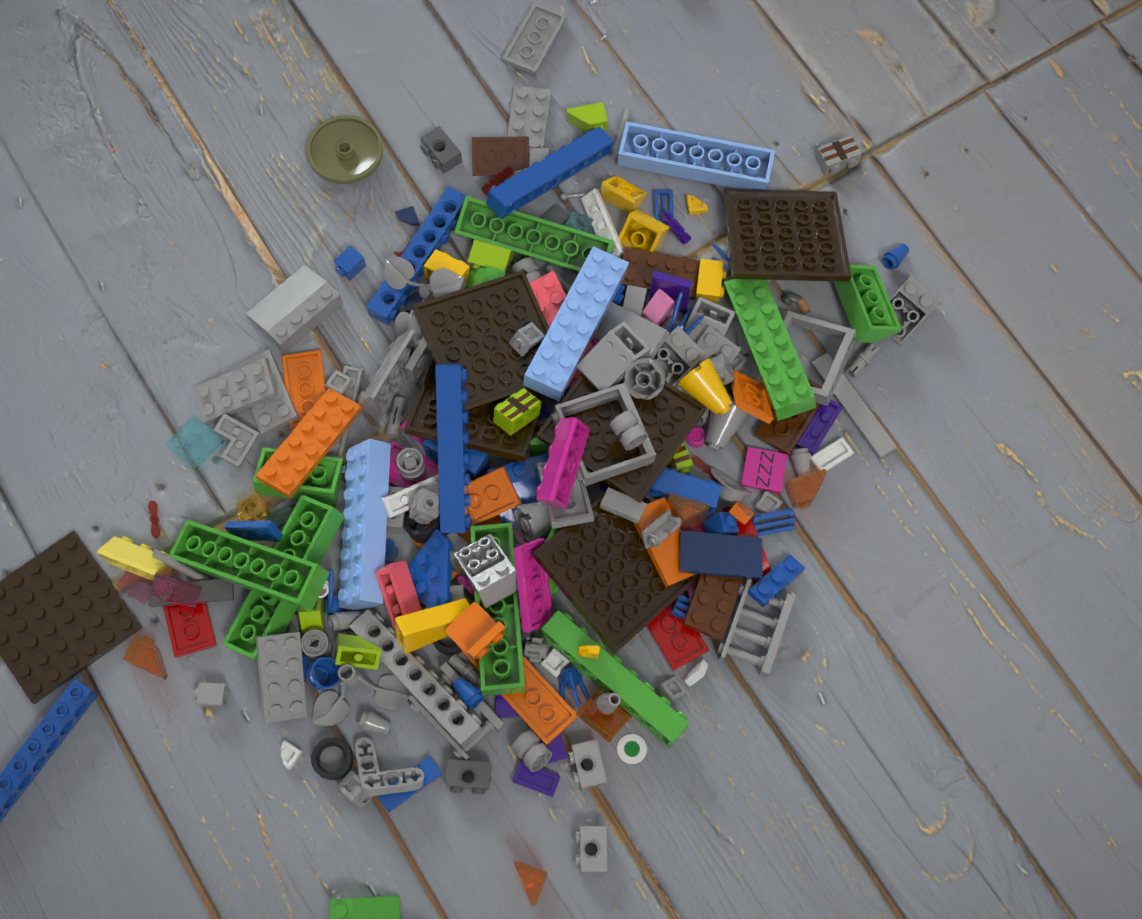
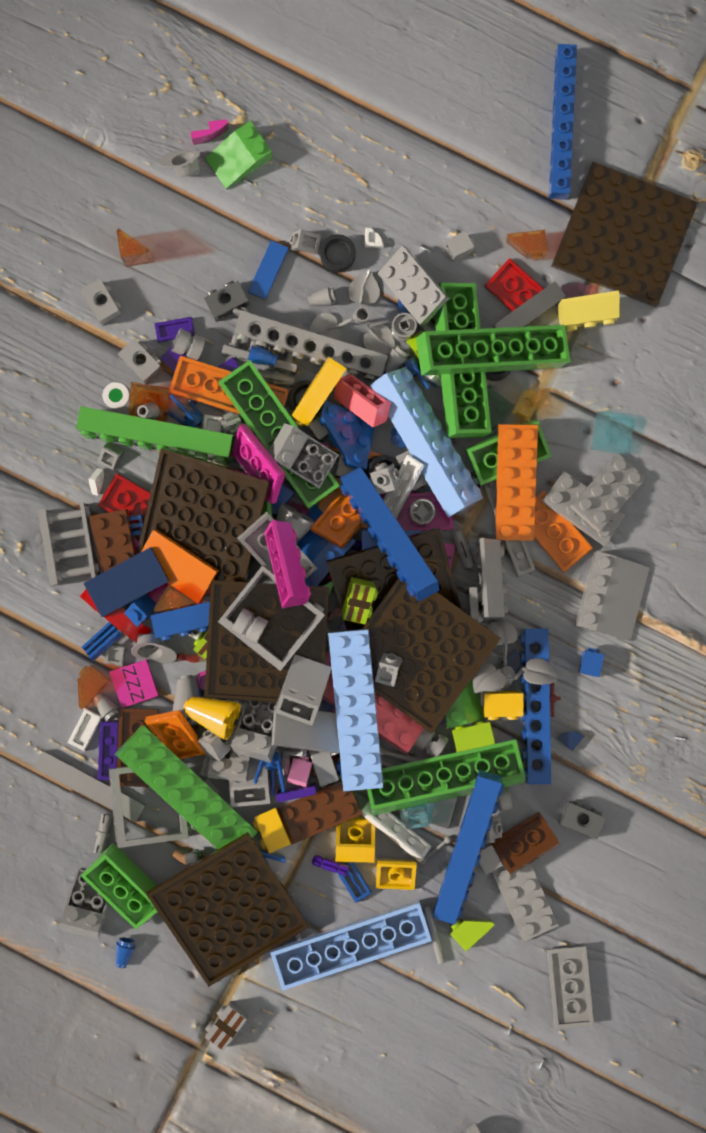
camera: 150 degrees right, 15 degrees up
clear red piece [148,501,160,538] -> none
clear pink slope [149,574,202,608] -> none
light grey bar [152,549,210,581] -> none
light grey plate [213,413,259,469] -> none
blue plate [224,521,283,541] -> none
blue helmet [306,657,340,690] -> none
olive dish [307,115,383,184] -> none
light grey tile [325,370,353,396] -> none
lime slope [335,634,382,670] -> none
light grey beam [355,737,424,796] -> none
orange bracket [445,602,505,662] -> none
clear red axle [481,166,514,196] -> none
yellow tile [577,645,600,659] -> none
light grey tile [600,487,647,524] -> none
light grey cylinder [624,358,666,400] -> none
light grey hinge [641,509,682,549] -> none
yellow tile [686,195,708,215] -> none
orange tile [729,501,754,524] -> none
blue plate [748,554,805,607] -> none

